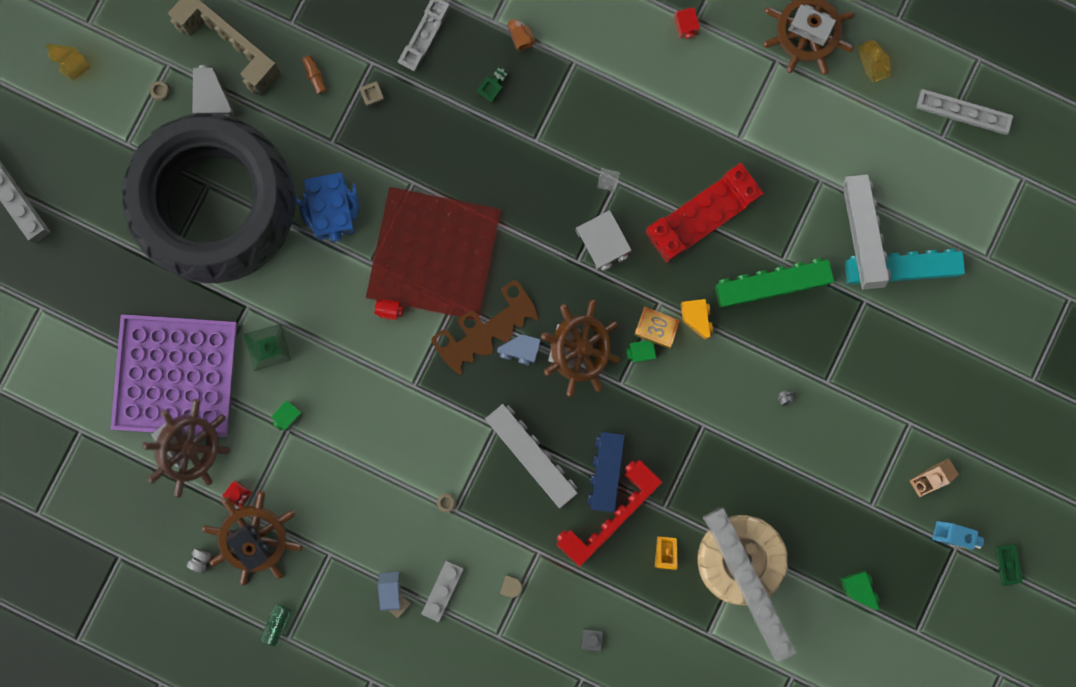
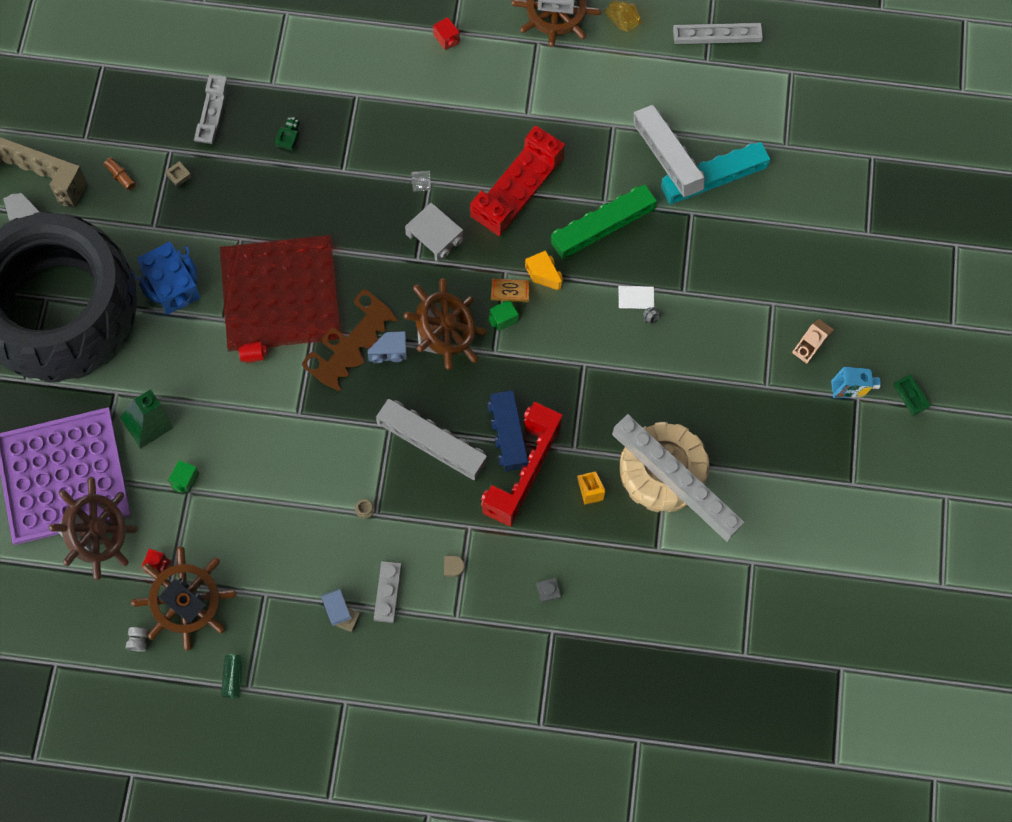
camera: 15 degrees left, 15 degrees down
dark orange rock [507,19,535,51] -> none
green slope [840,571,880,610] -> none
none -> white sticker [619,286,654,309]

